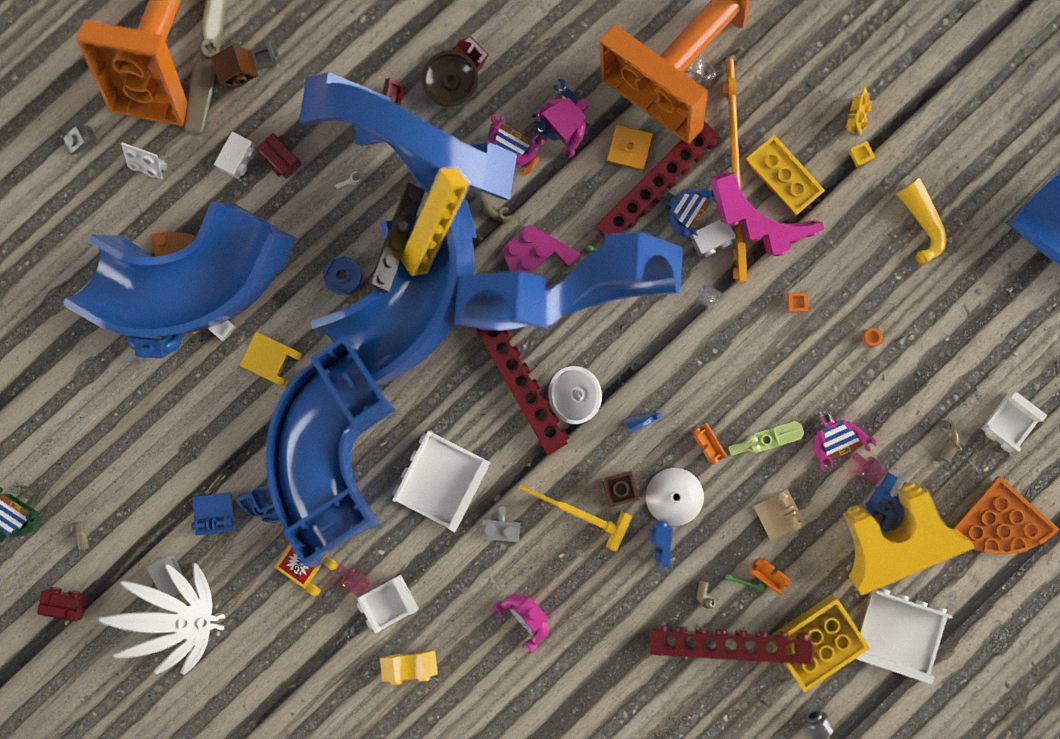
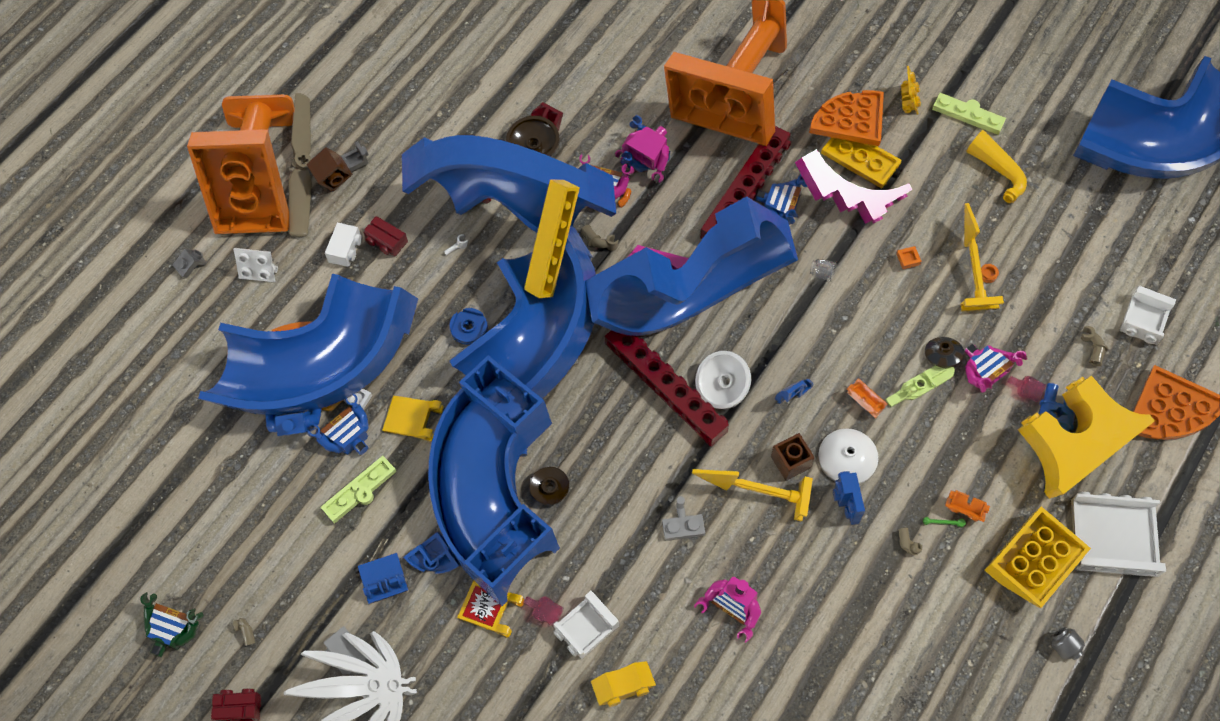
camera: 15 degrees left, 20 degrees down
dark brown plate [369,182,425,293] -> none
white panel [392,431,491,532] -> none
light orange plate [607,125,653,171] -> none
dark red brick [650,625,813,665] -> none
white brick [690,220,736,257] -> none
light orange bar [723,59,747,284] -> none
tan hinge [753,489,805,541] -> none
yellow plate [848,141,875,167] -> none
none -> torso [307,393,369,455]
none -> yellowish green hinge [321,456,397,524]
none -> dark brown dish [529,467,570,505]
none -> orange plate [809,90,884,146]
none -> dish [925,337,964,368]
none -> yellowish green hinge [932,93,1006,135]
none -> yellow piece [960,203,1004,311]

